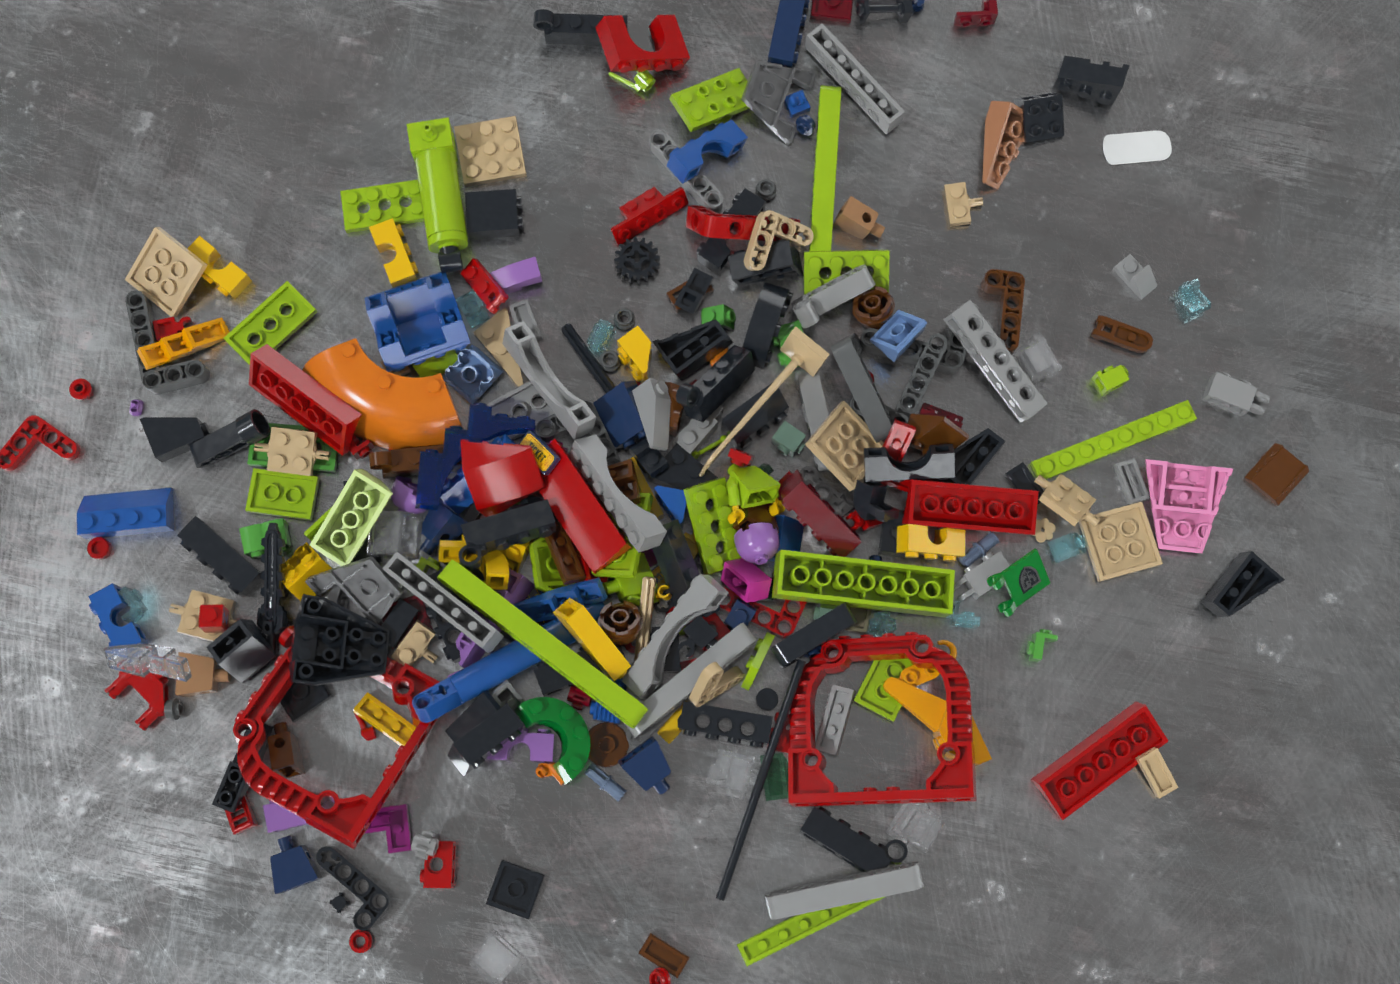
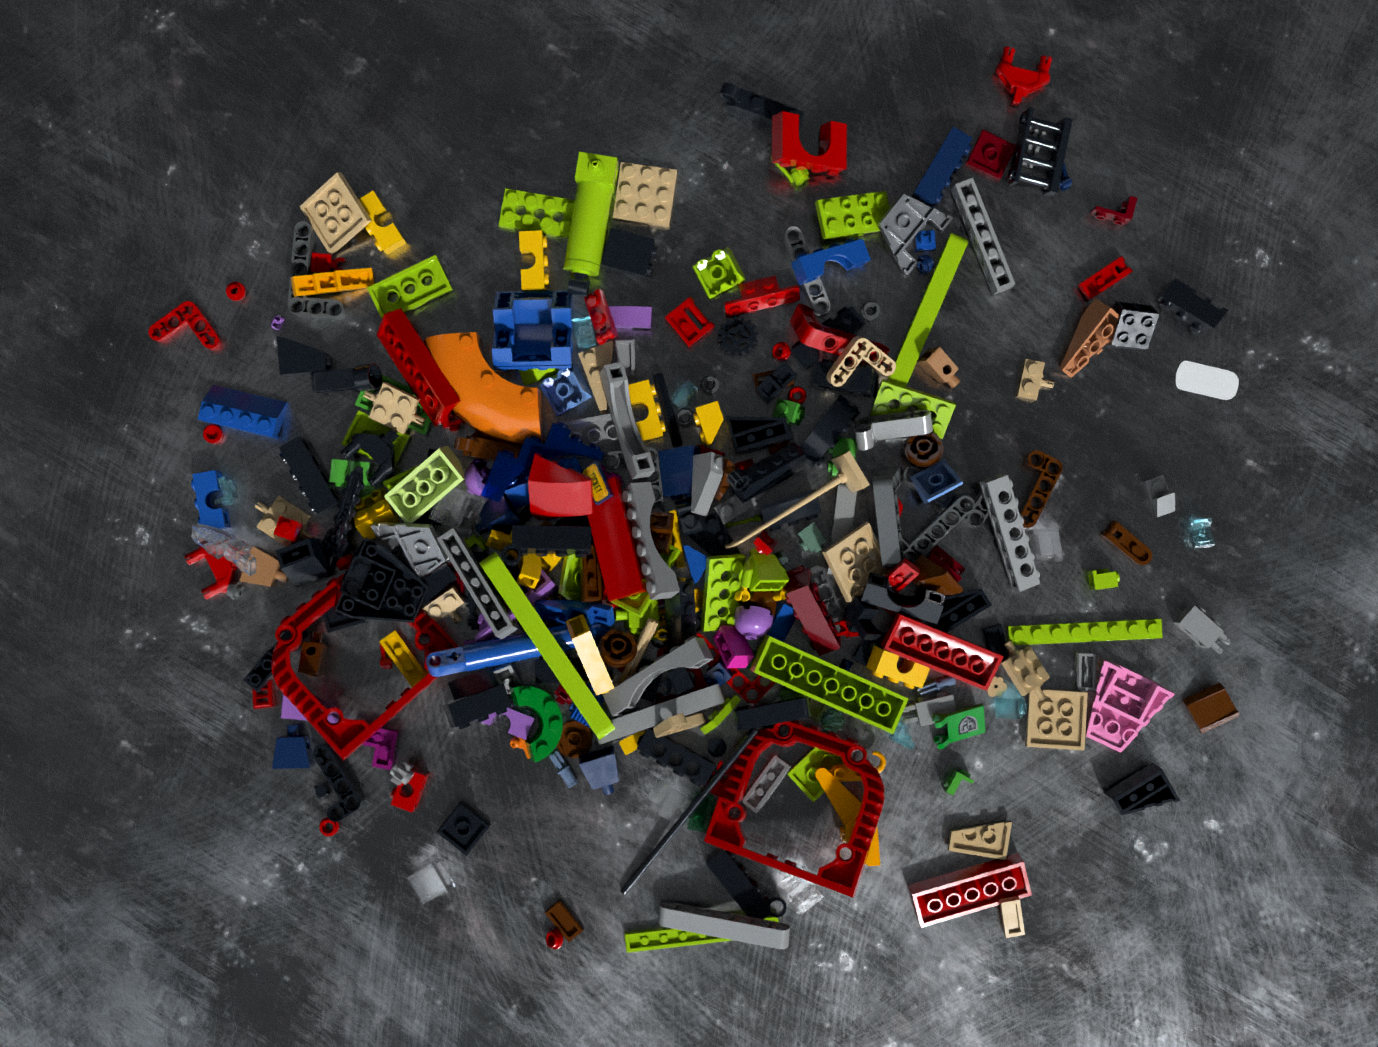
camera: 20 degrees right, 10 degrees up
none -> black connector [340,429,399,488]
none -> yellow arch [628,379,666,442]
none -> red plate [665,297,715,347]
none -> lime slope [693,247,745,299]
none -> red plate [772,342,790,361]
none -> red plate [787,386,807,405]
none -> tan wing [947,821,1012,860]
none -> red plate [1078,256,1133,301]

